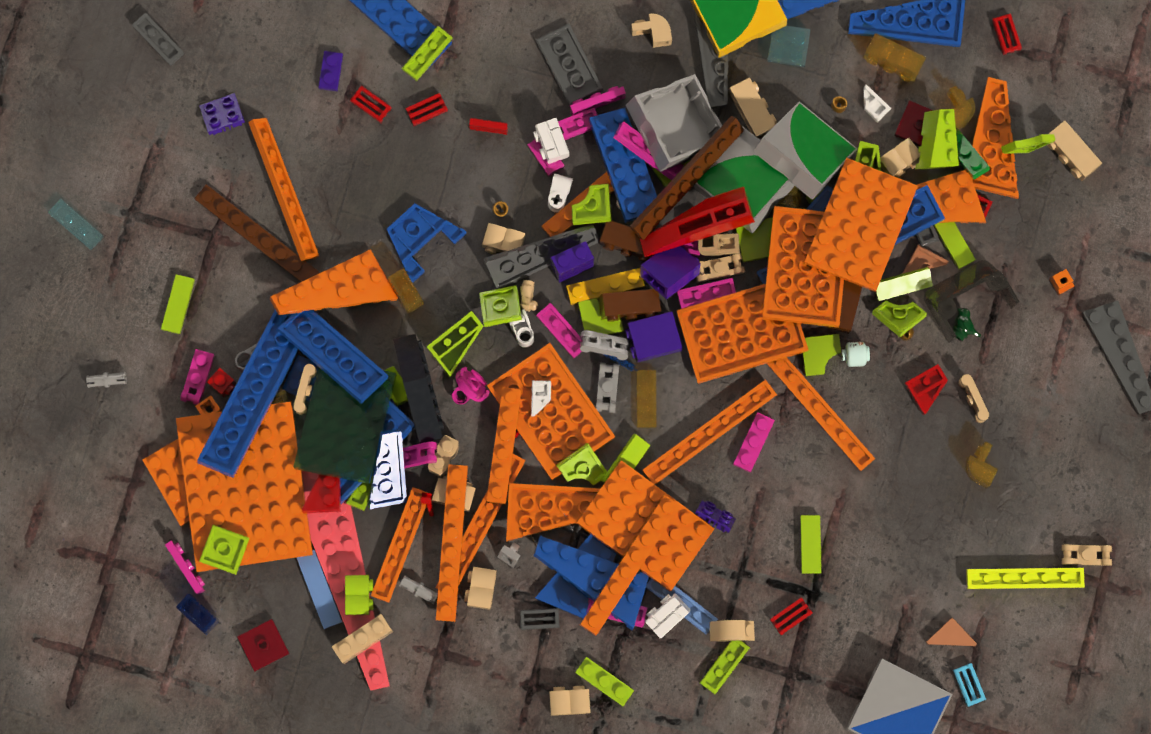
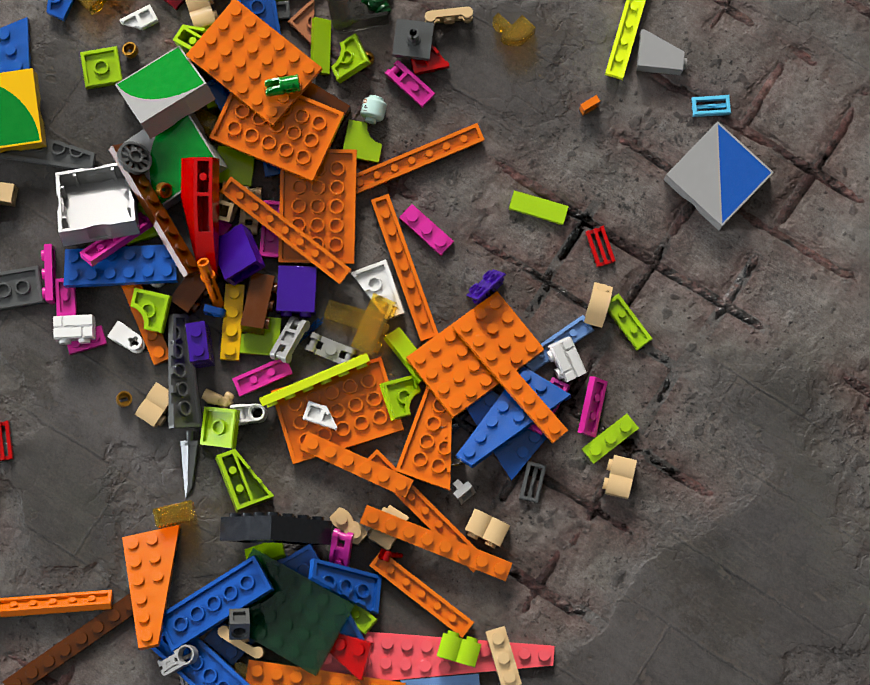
camera: 70 degrees left, 0 degrees up
blue wing [387,203,467,283] -> none
light grey pin [399,576,438,604] -> none
dark pink tile [452,367,490,405] -> none
red tile [469,118,508,135] -> none
tan brick [728,78,777,139] -> none
clear light blue plate [767,26,810,67] -> none
nougat tile [926,618,977,646] -> none
none -> lime tile [80,46,123,90]
none -> dark grey wheel [117,141,152,175]
none -> pearl gold hinge [155,182,172,198]
none -> light grey piece [158,645,199,676]
none -> dark grey bar [180,431,199,499]
none -> orange pin [197,258,224,308]
none -> blue tile [203,304,227,318]
none -> orange plate [219,176,352,285]
none -> dark grey brick [229,608,250,640]
none -> neon yellow plate [259,353,370,408]
none -> green hinge [265,74,301,97]
none -> white wing [351,259,405,320]
none -> clear yellow brick [351,293,398,356]
none -> dark pink plate [384,60,435,108]
none -> dark grey tile [392,19,434,61]
none -> dark pink plate [578,376,608,438]
none -> orange tile [579,95,600,116]
none -> light grey slope [636,29,687,75]

